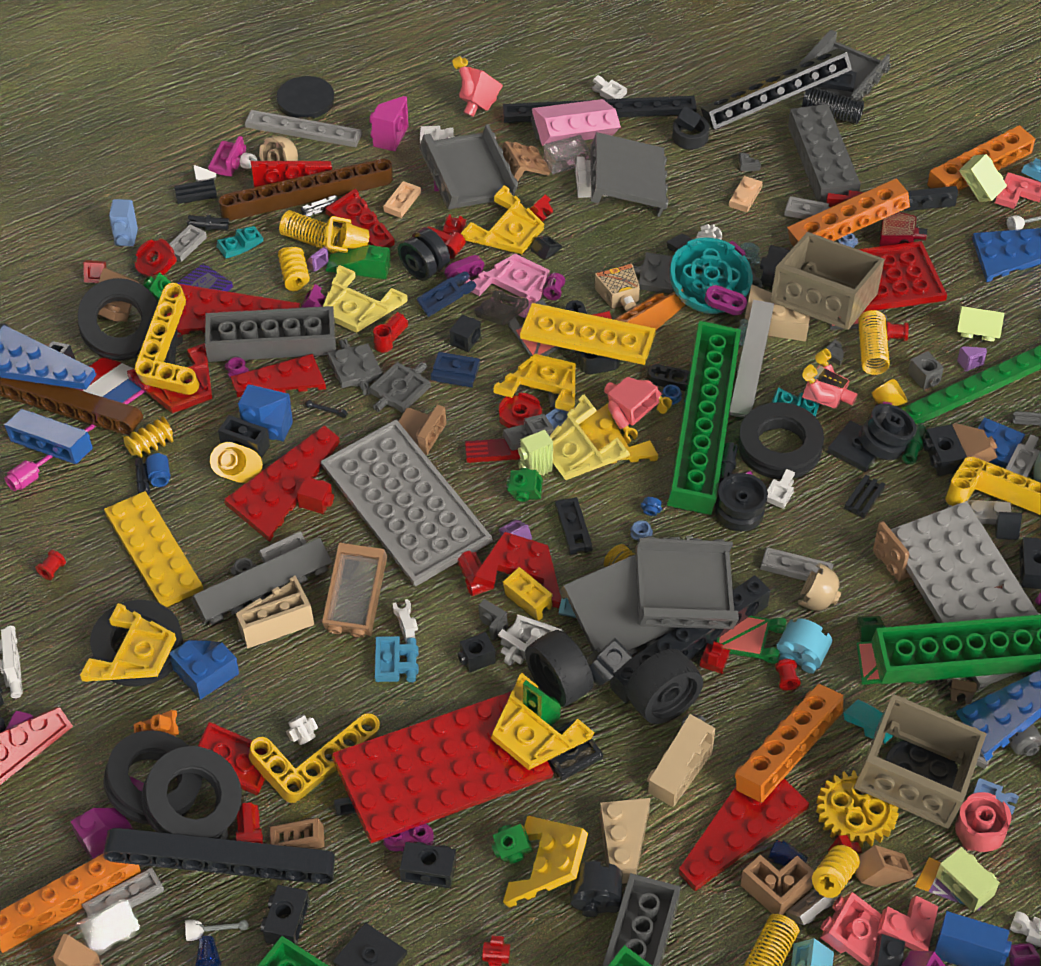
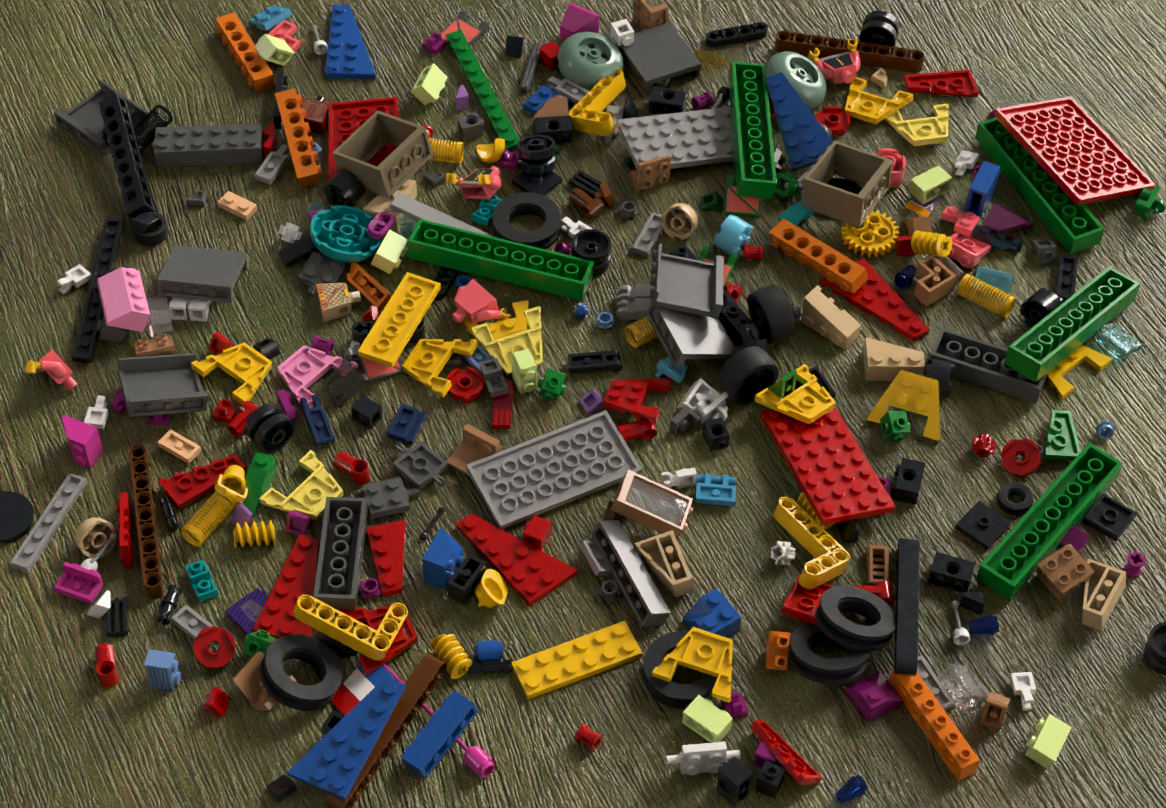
camera: 85 degrees left, 0 degrees up
yellow hinge [503,567,553,621] -> none
none -> red piece [95,643,119,688]
none -> yellowish green brick [371,230,408,274]
none -> reddish brown piece [569,188,605,220]
none -> dark orange tile [594,182,617,207]
none -> dark grey plate [619,201,639,219]
none -> yellowish green brick [682,695,733,743]
none -> magenta tile [722,692,748,718]
none -> green brick [775,172,800,199]
none -> black slope [959,592,984,615]

